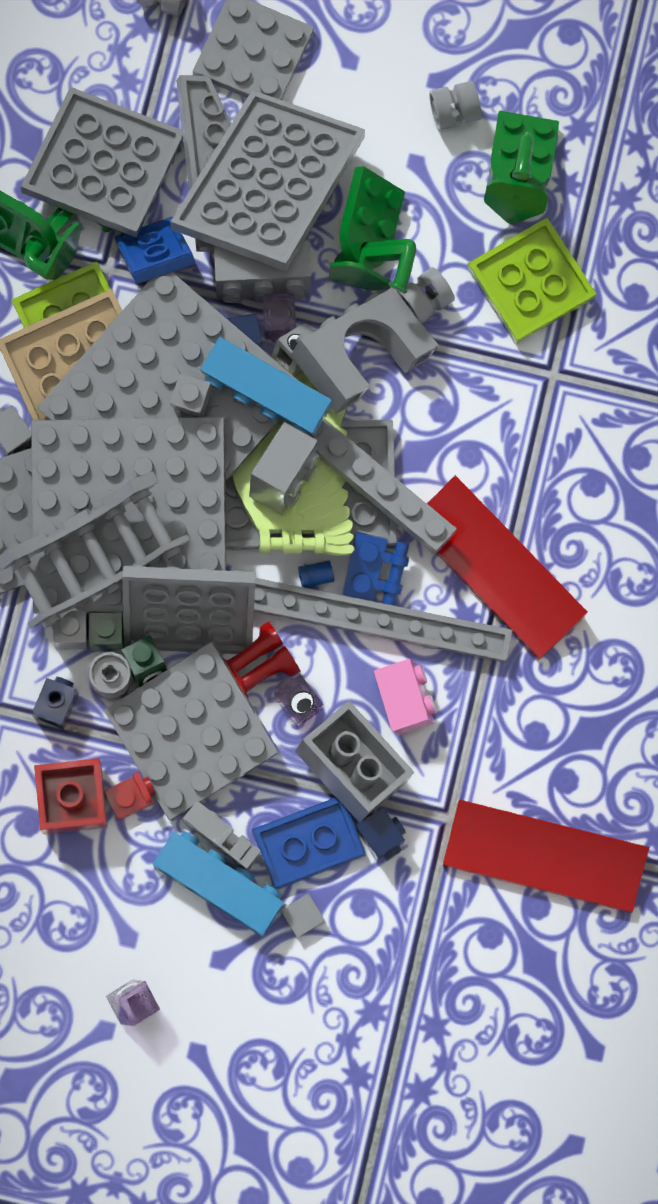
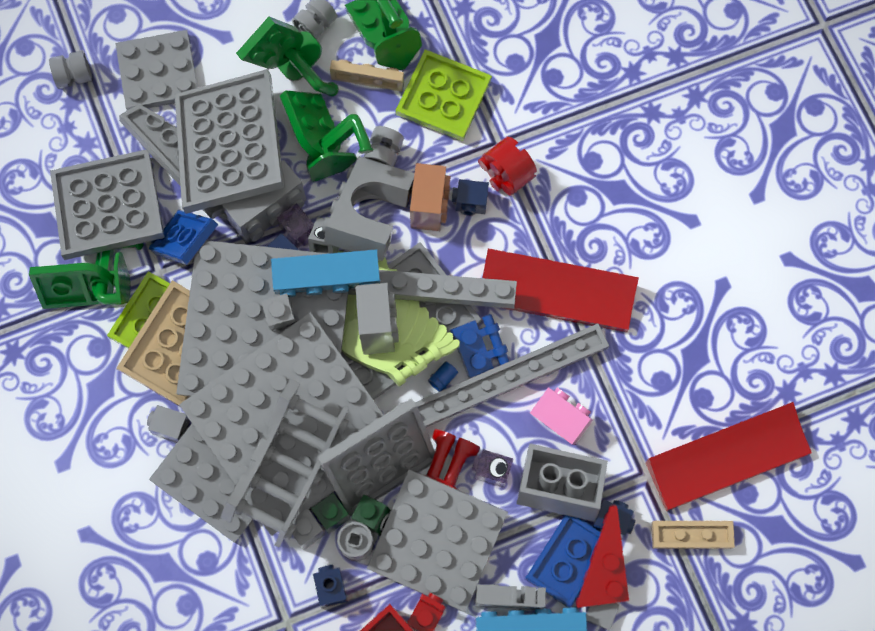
camera: 30 degrees left, 5 degrees down
none -> green plate [236,16,339,97]
none -> tan plate [330,60,404,92]
none -> nougat brick [410,163,451,231]
none -> dark blue brick [452,179,489,216]
none -> red brick [478,137,537,196]
none -> red wing [576,505,629,608]
none -> tan plate [651,521,735,549]

